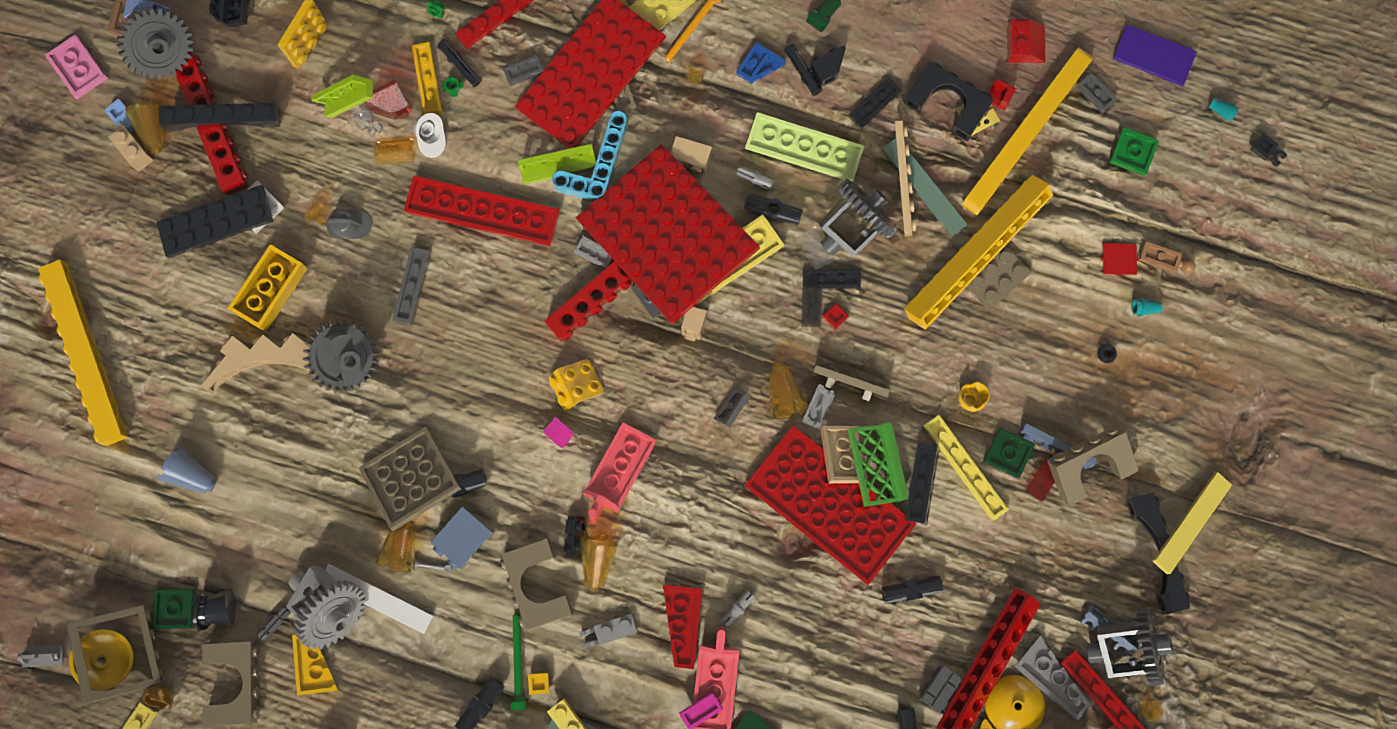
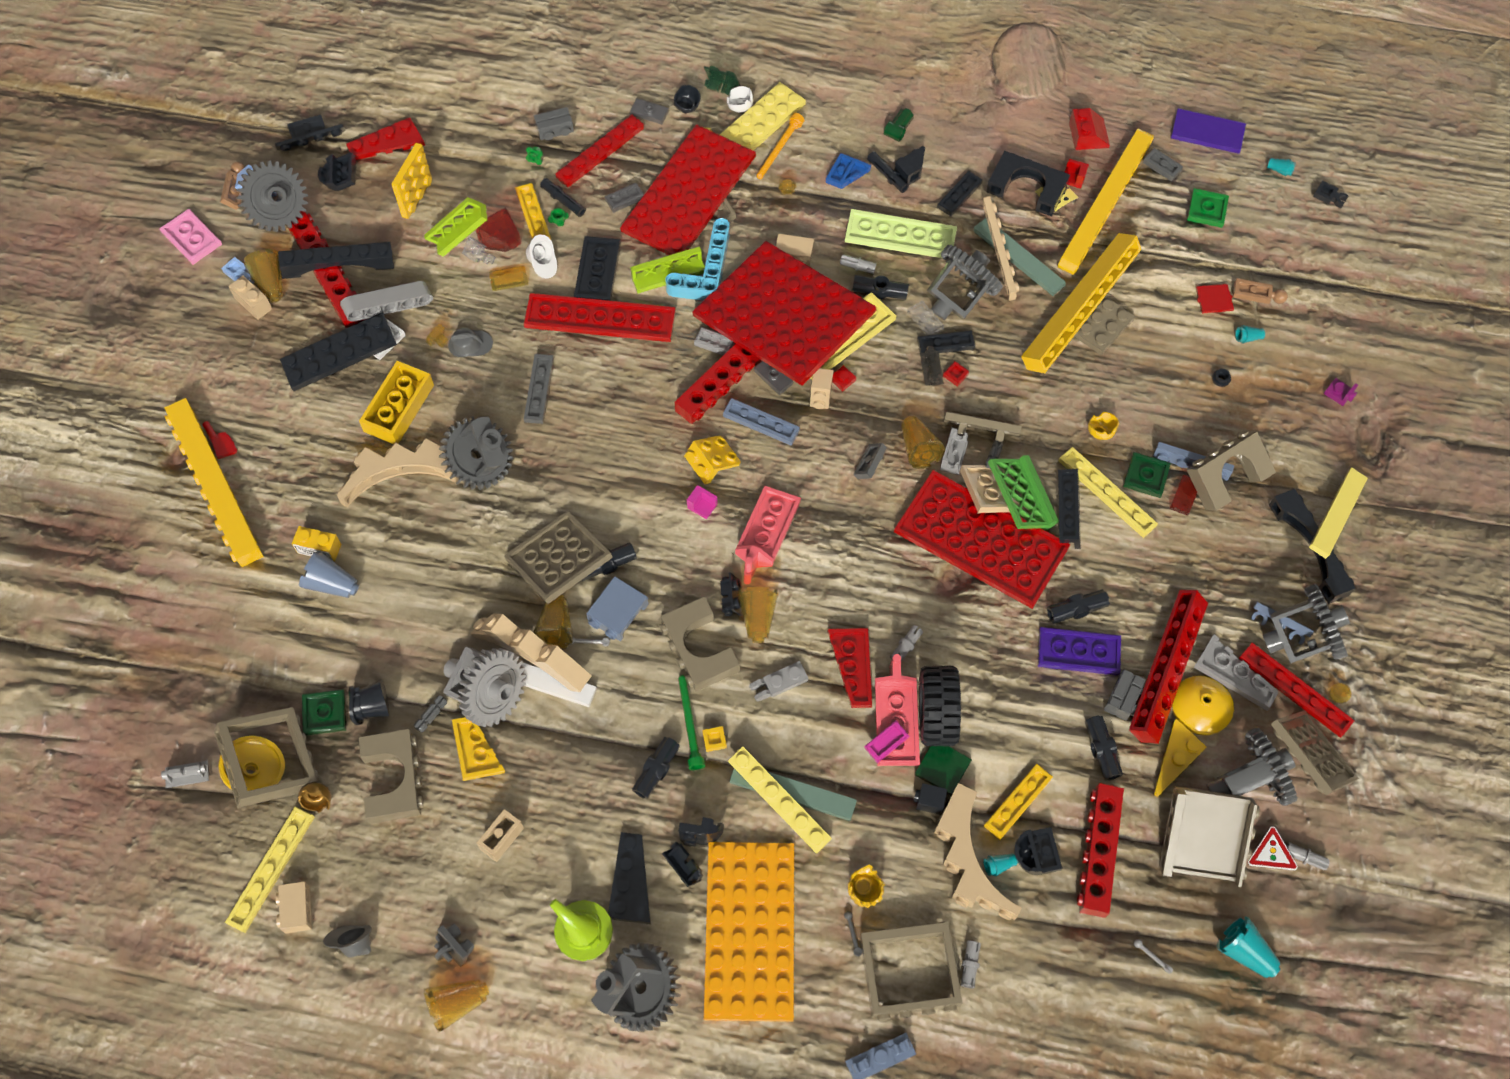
camera: 10 degrees left, 15 degrees down
none -> red piece [202,421,237,459]
none -> yellow brick [292,526,342,562]
none -> light grey beam [340,281,433,321]
none -> tan arch [471,614,592,692]
none -> black plate [574,236,621,301]
none -> sand blue plate [723,398,800,446]
none -> red plate [832,365,857,392]
none -> black tyre [919,666,961,746]
none -> dark grey axle [985,441,1003,469]
none -> dark purple tile [1038,627,1121,676]
none -> magenta bracket [1324,378,1359,406]

